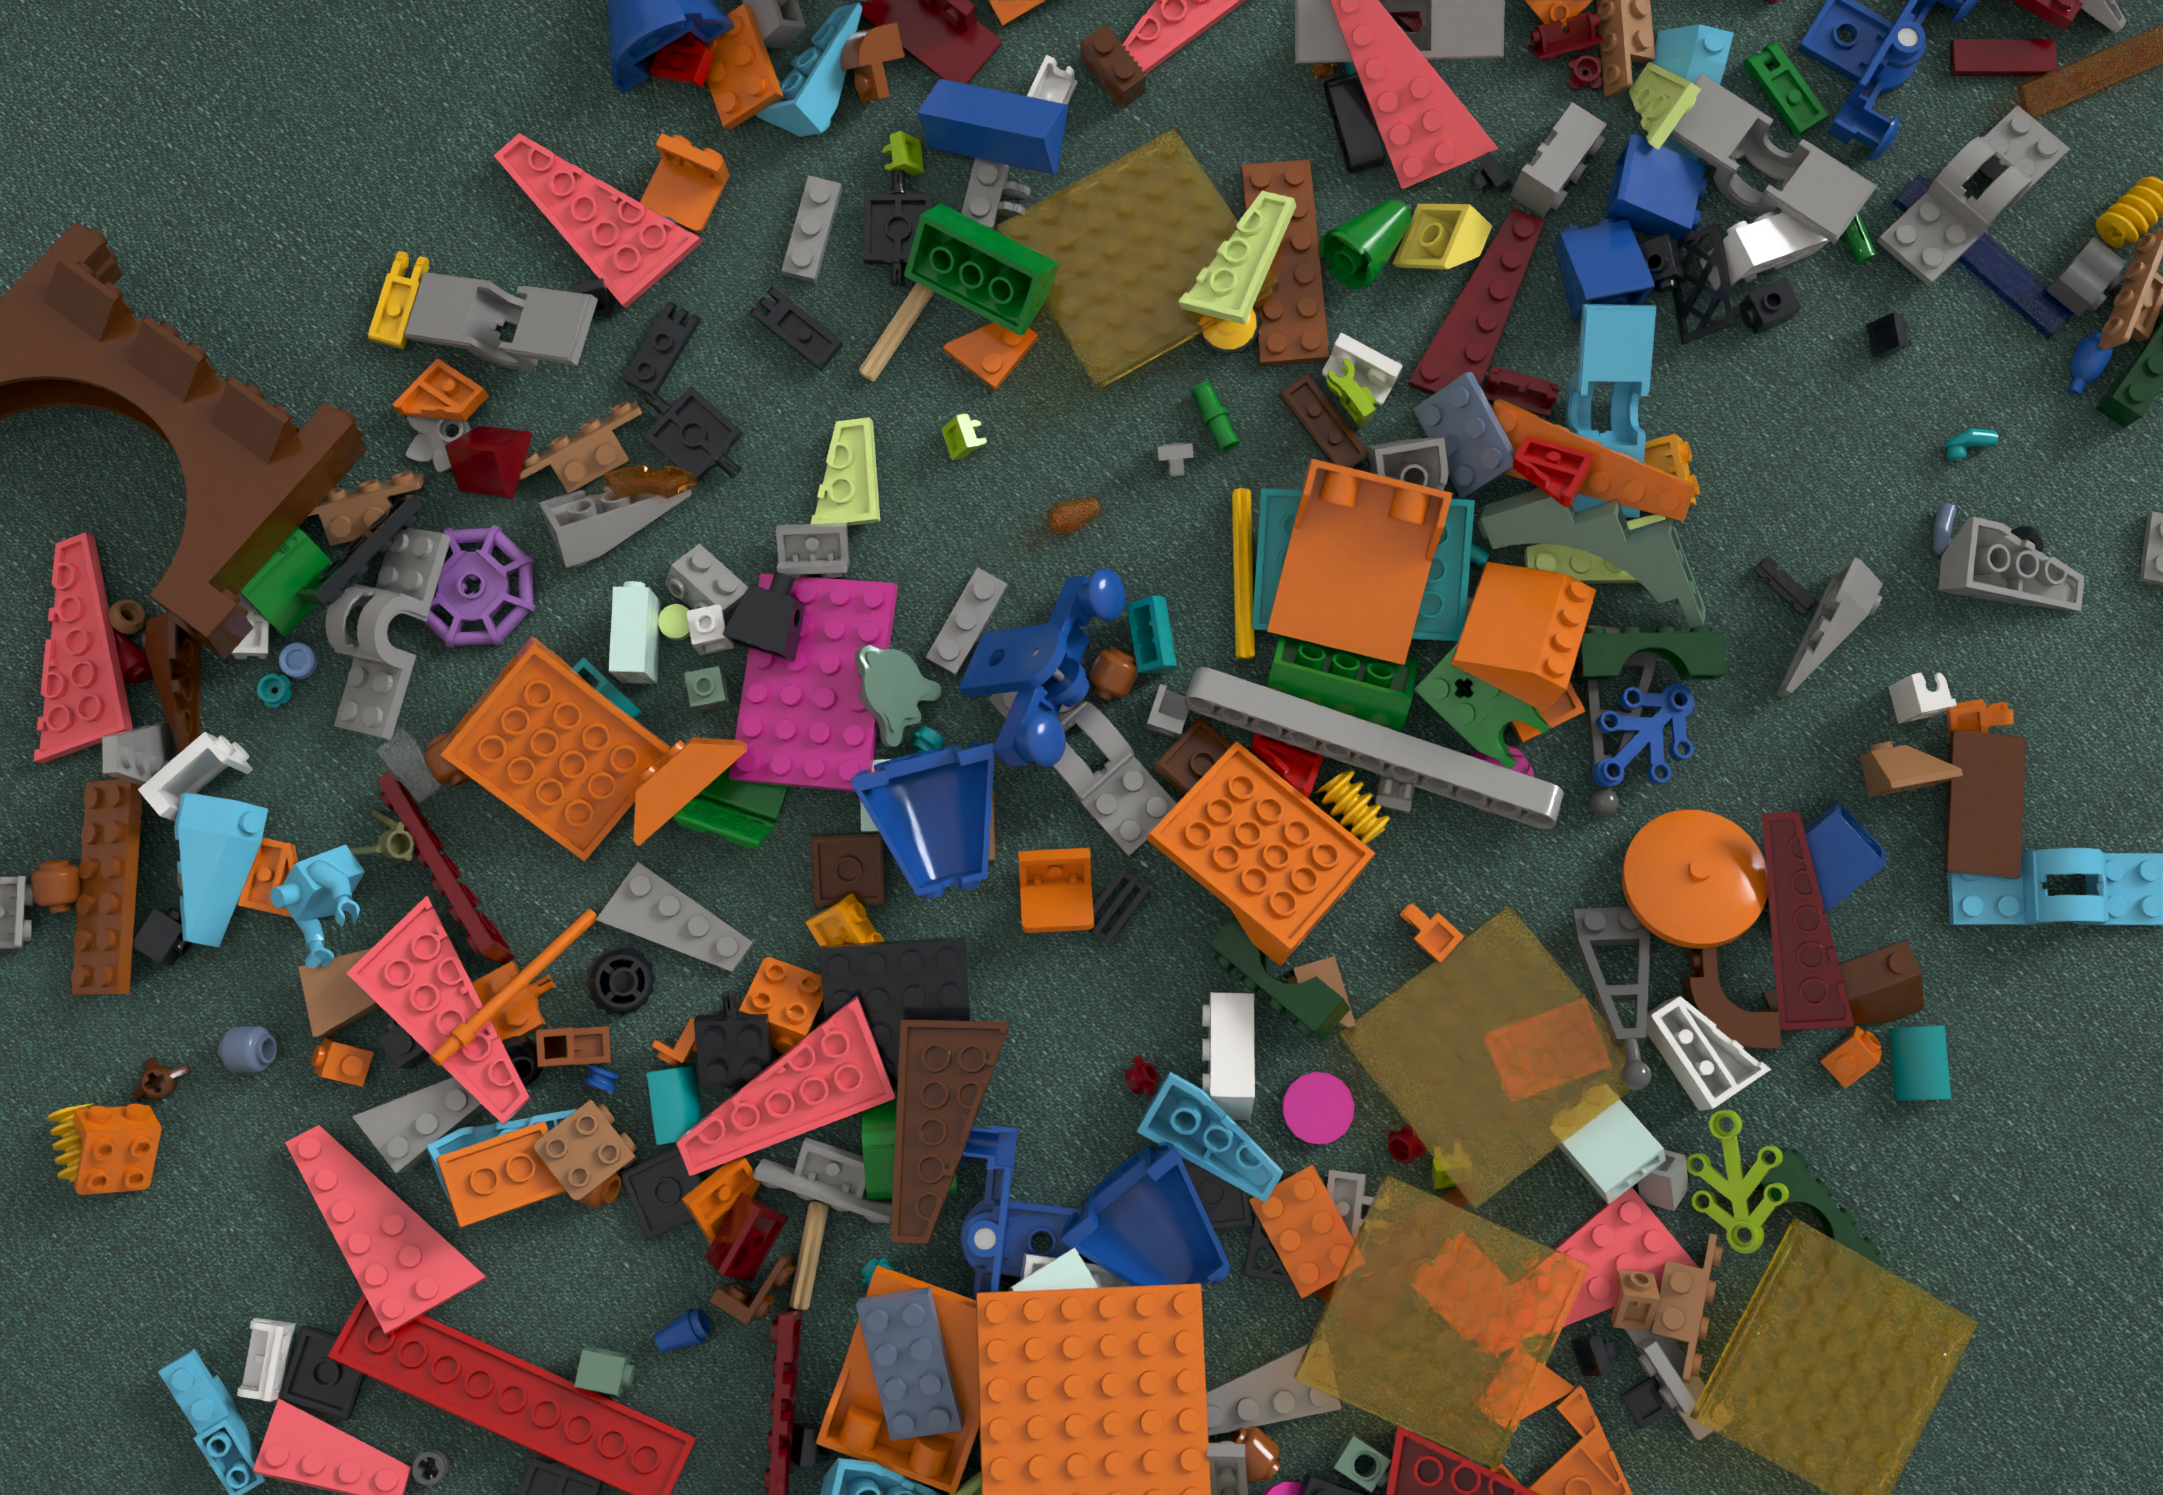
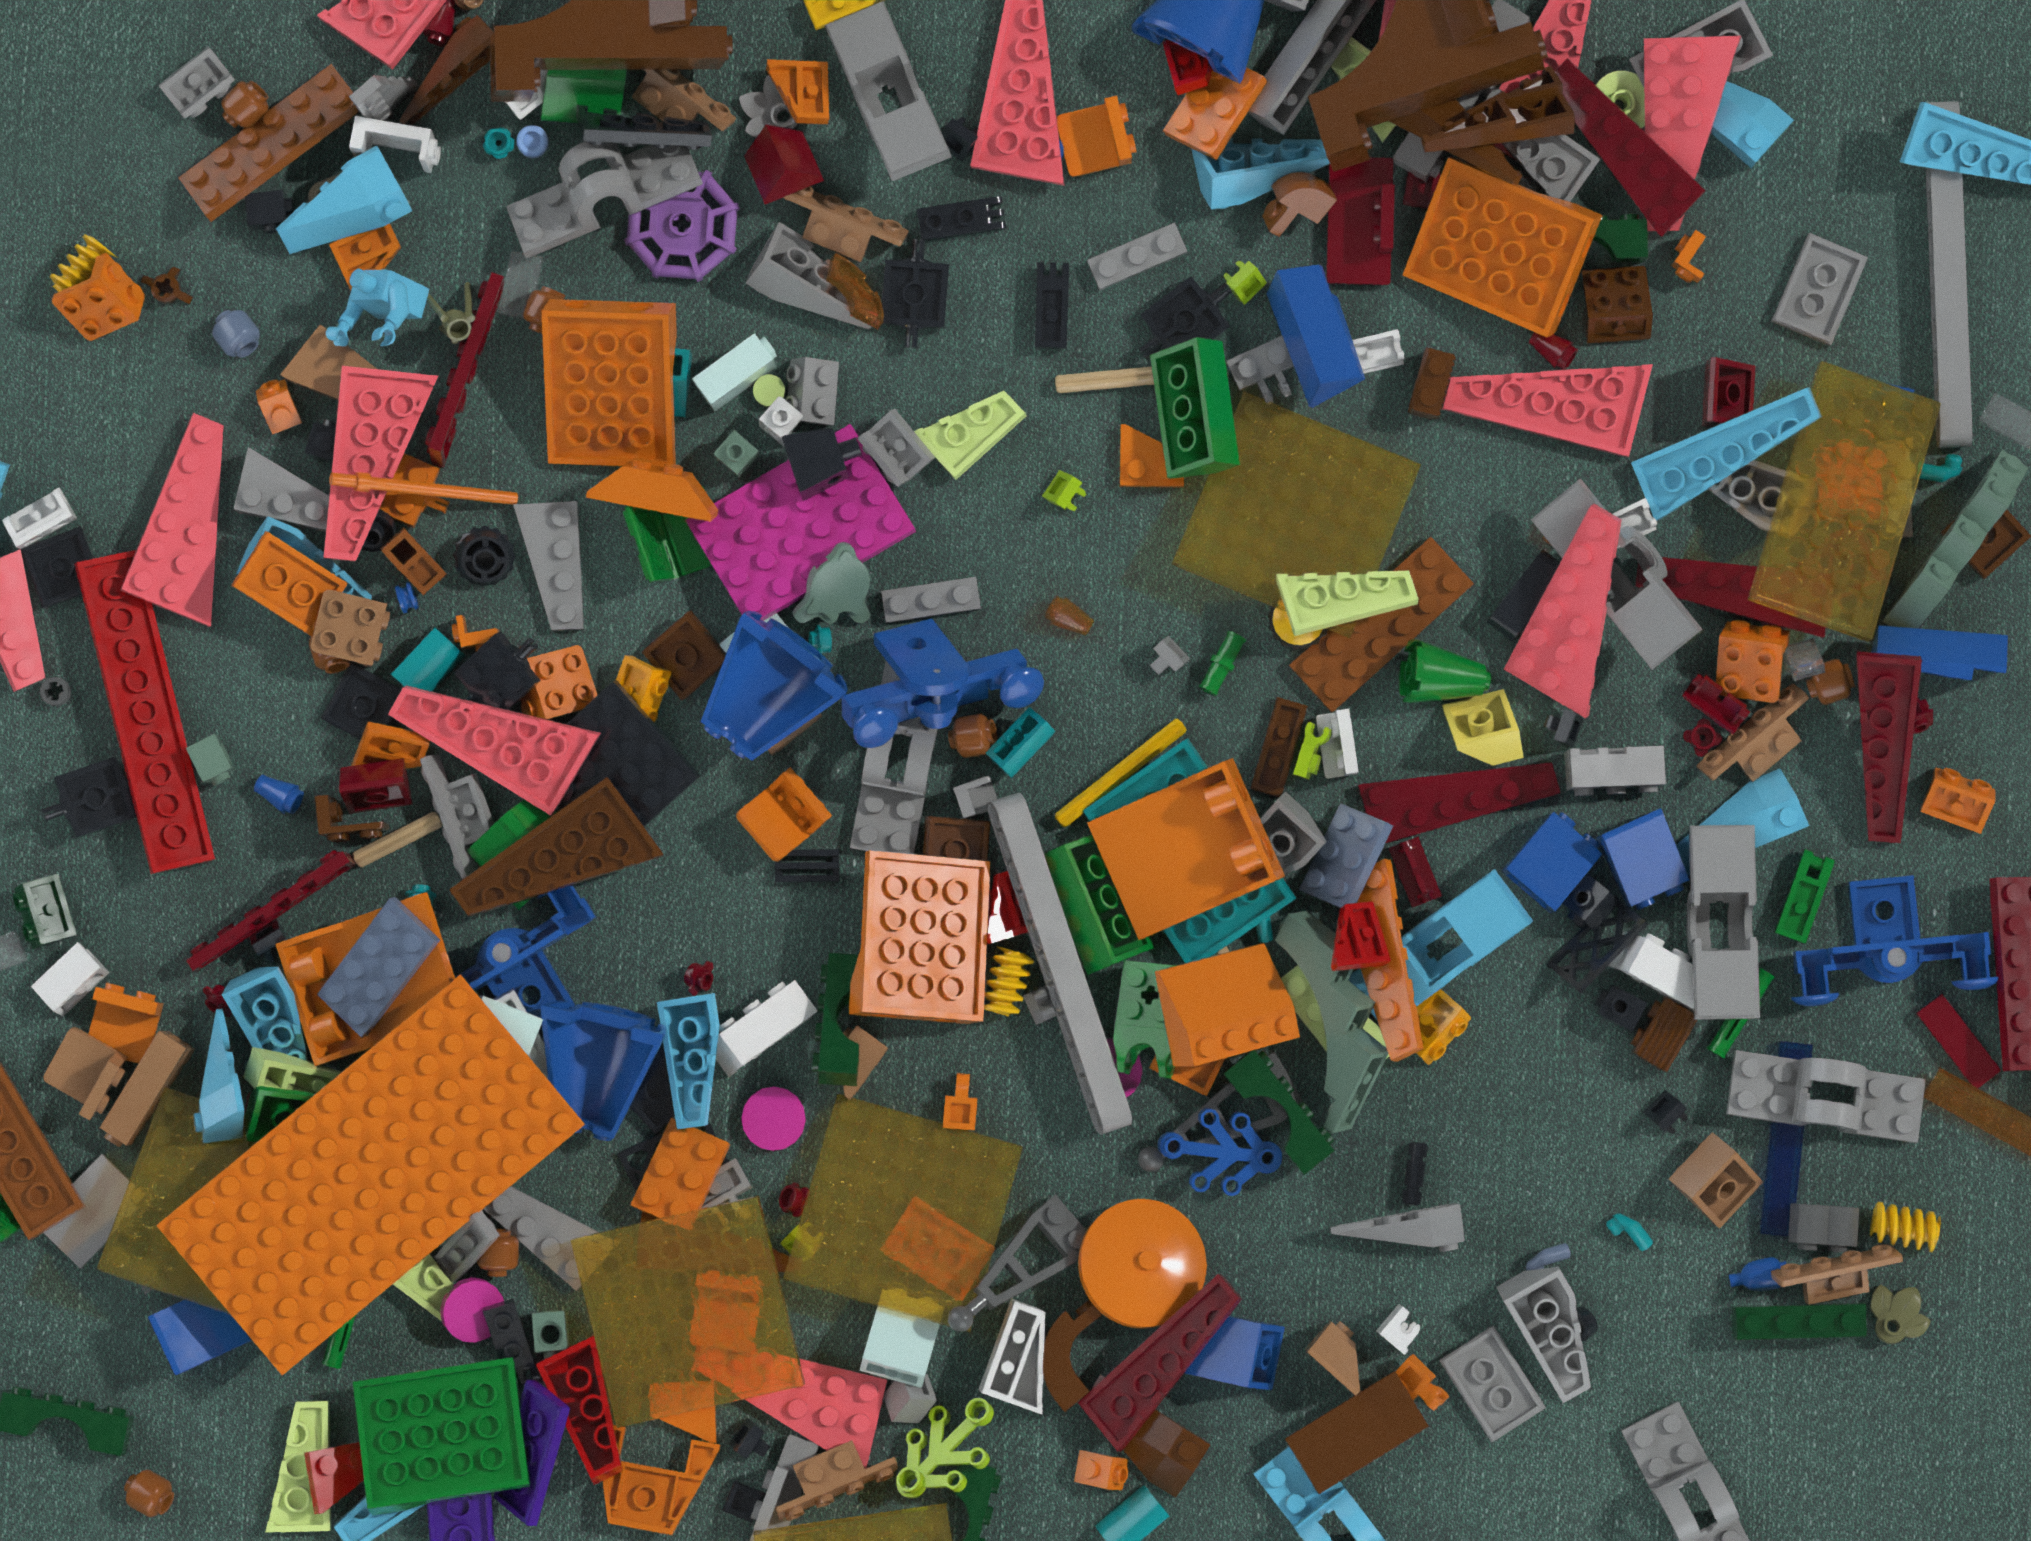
camera: 55 degrees right, 5 degrees up
medium nougat bracket [1611,1270,1660,1332] -> none
yellowish green wing [1629,62,1701,150] -> none
none -> light grey tile [1439,1326,1546,1442]
none -> reddish brown brick [1630,997,1697,1072]
none -> medium nougat slope [1669,1132,1763,1229]

